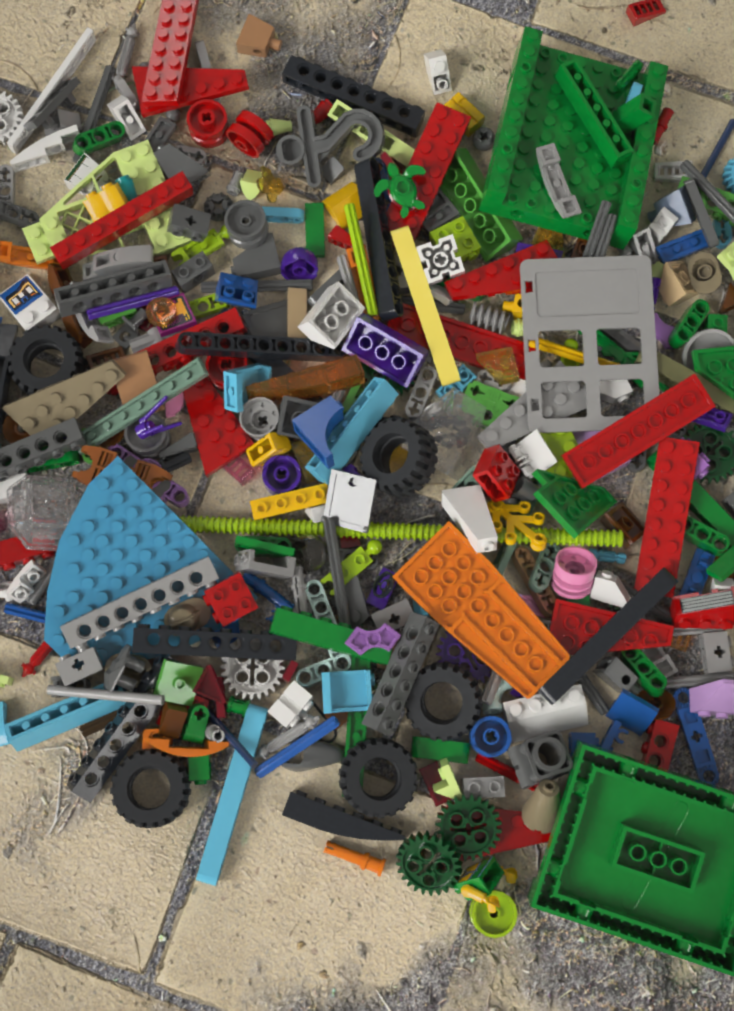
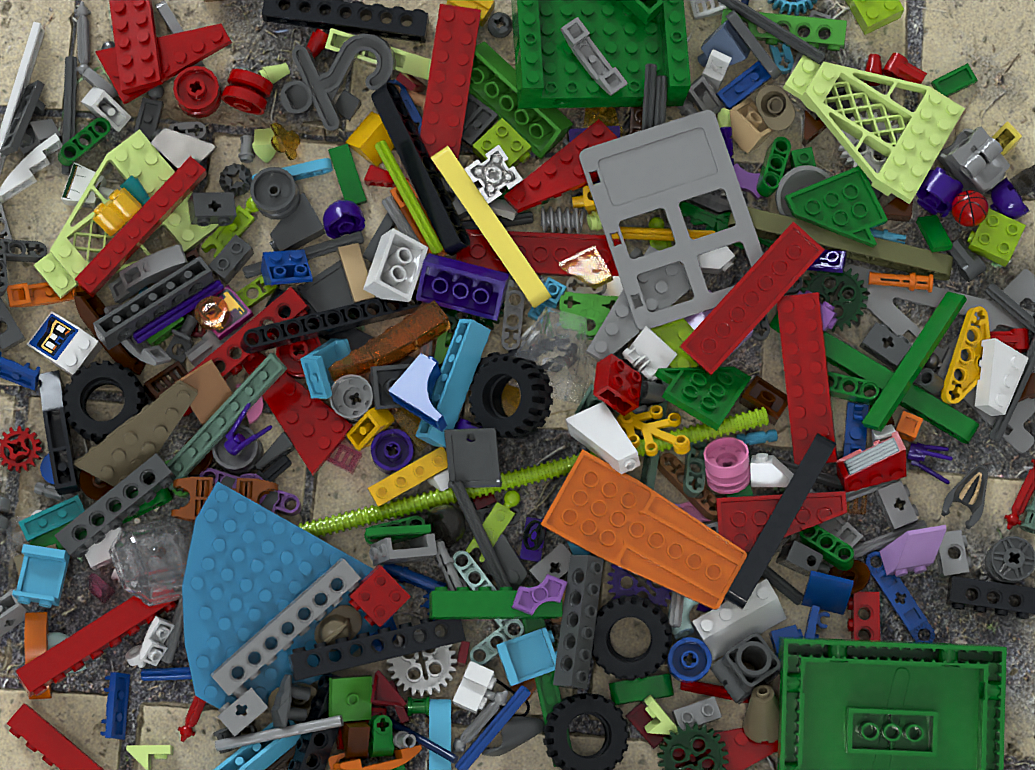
camera: 15 degrees left, 0 degrees up
green animal [374,162,426,219] -> none

